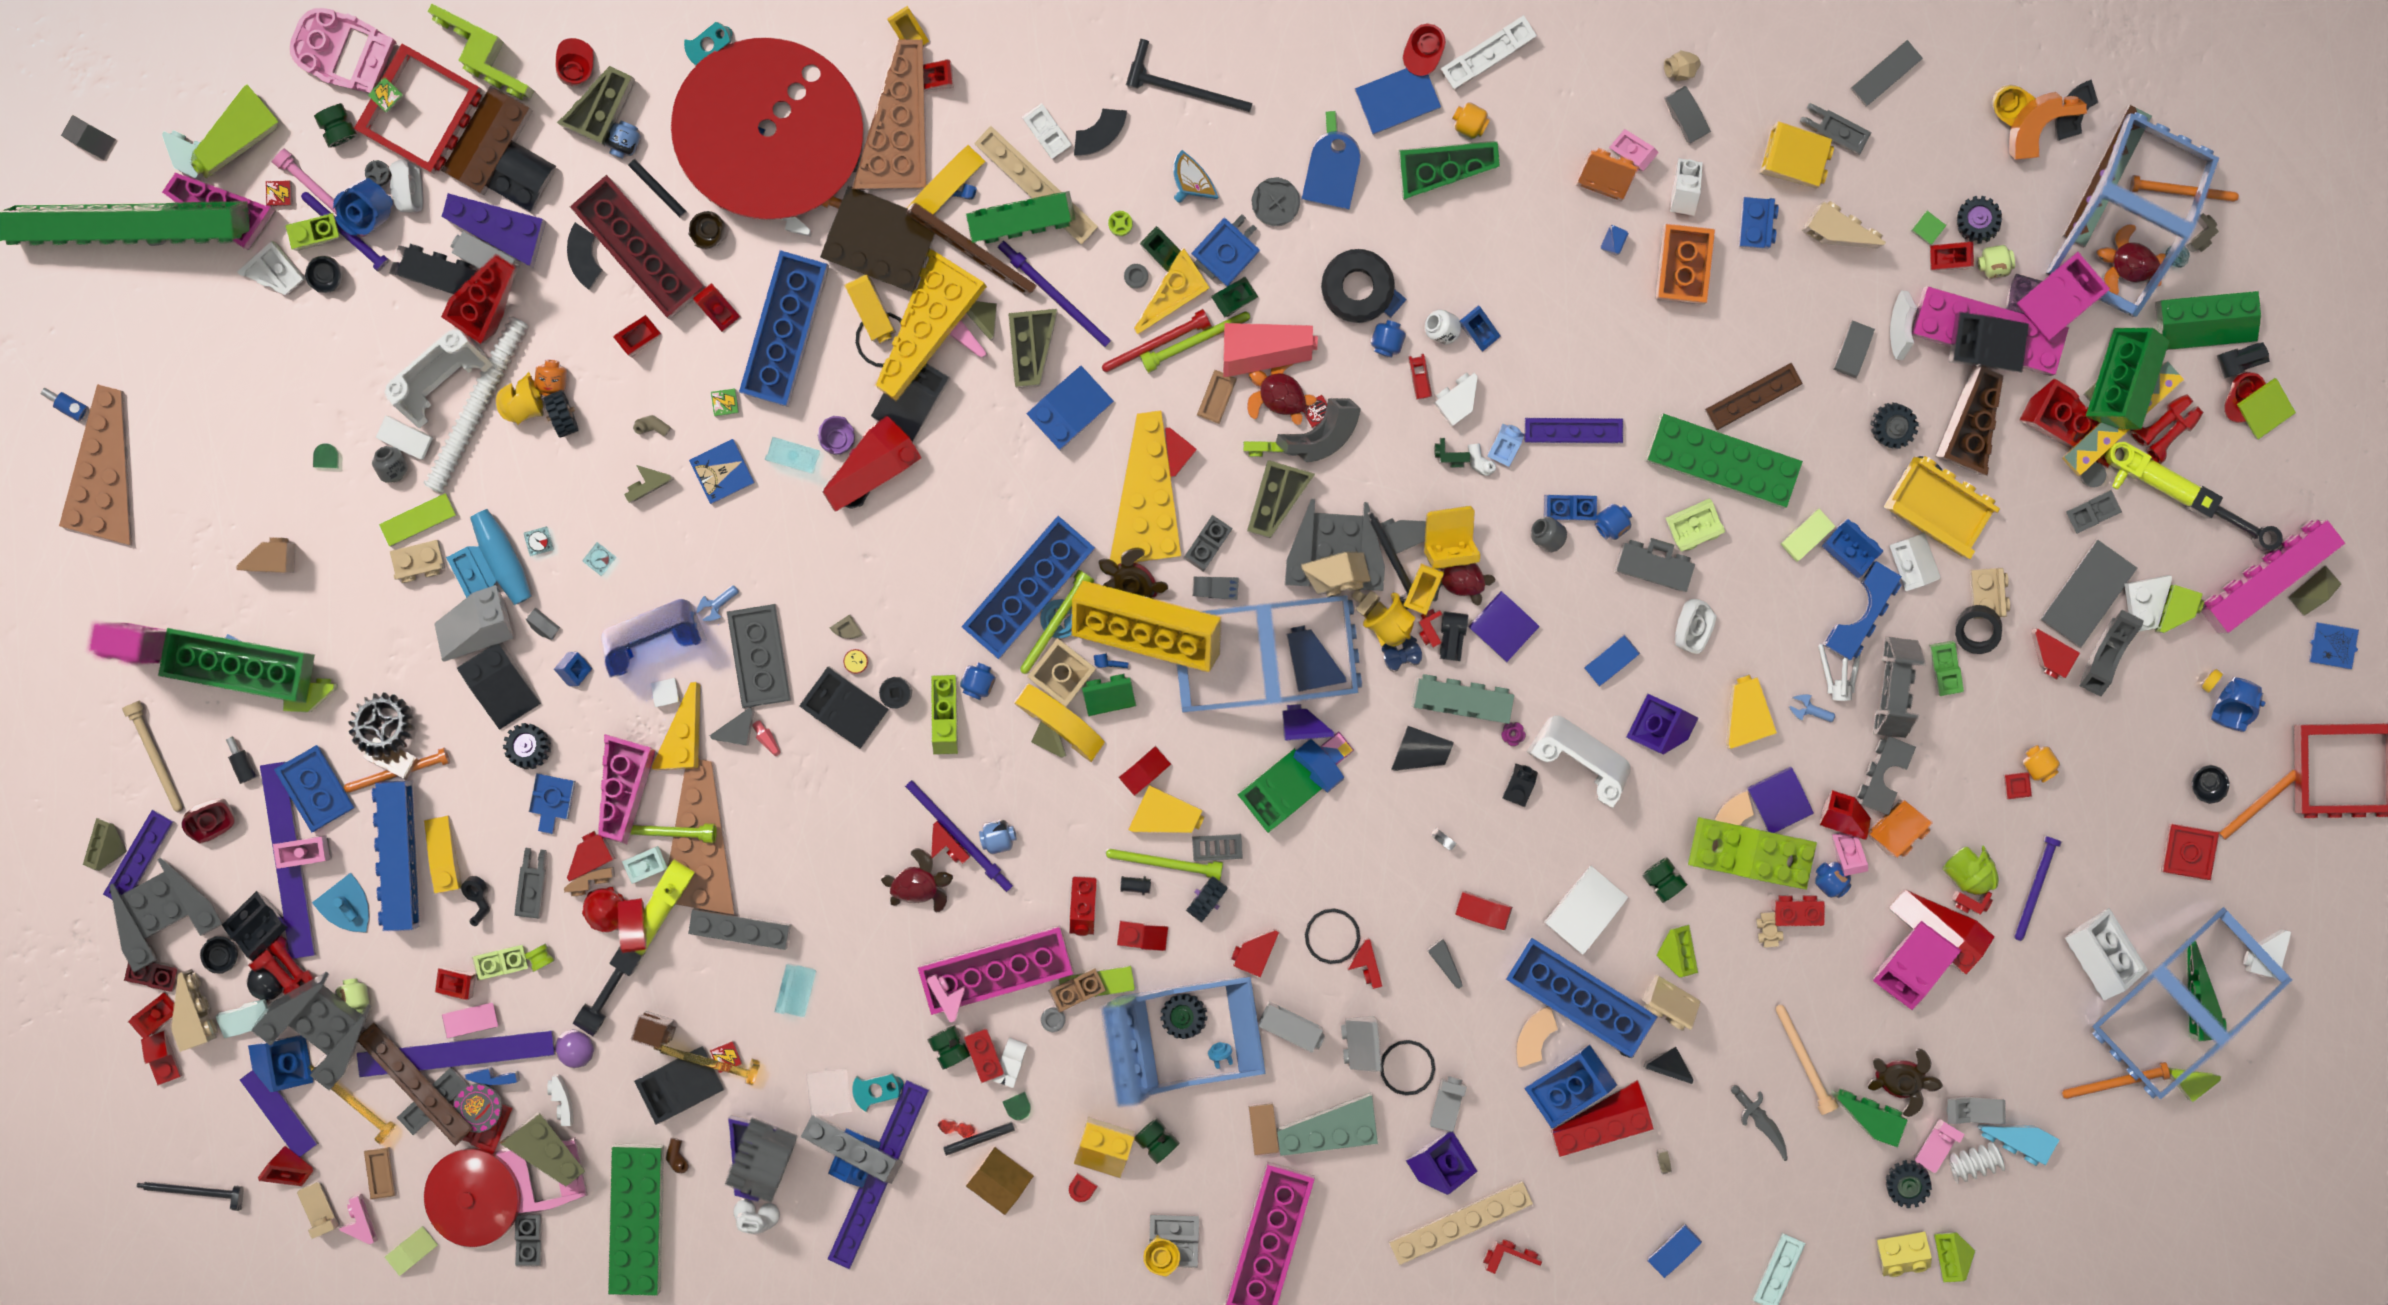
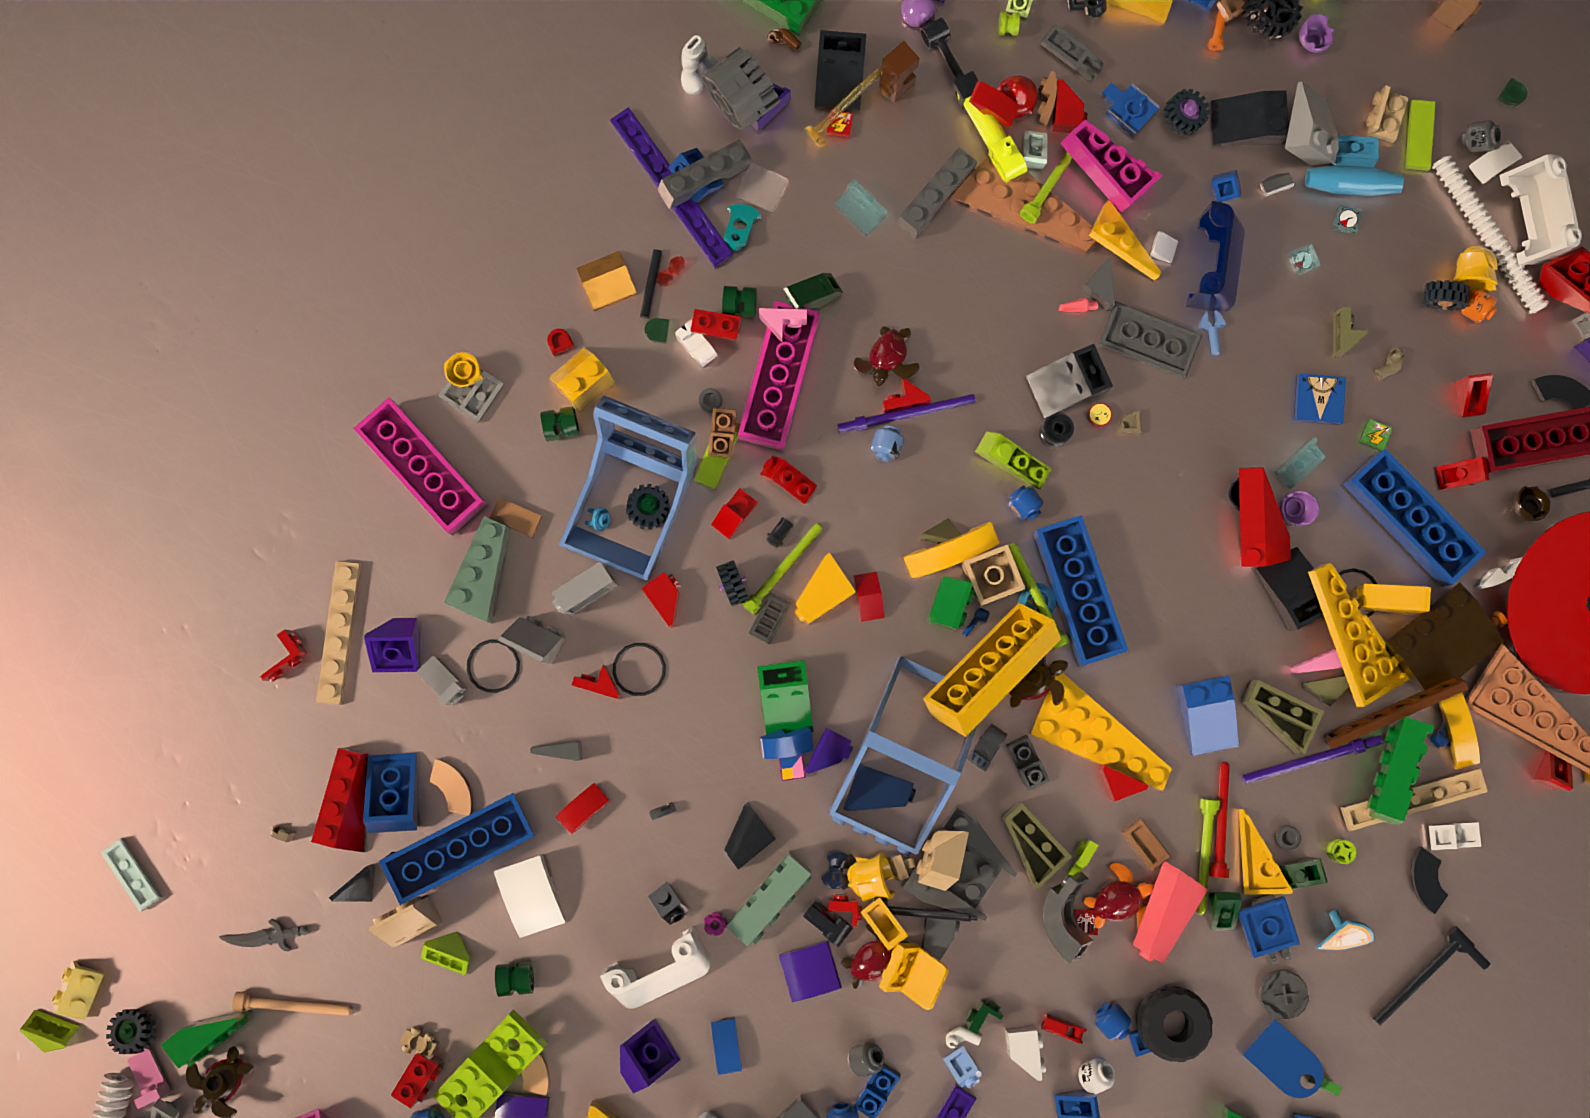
camera: 120 degrees right, 5 degrees down
blue slope [1647,1224,1702,1278] -> none
none -> dark green slope [784,273,843,309]
none -> medium lavender hair [1298,13,1334,53]

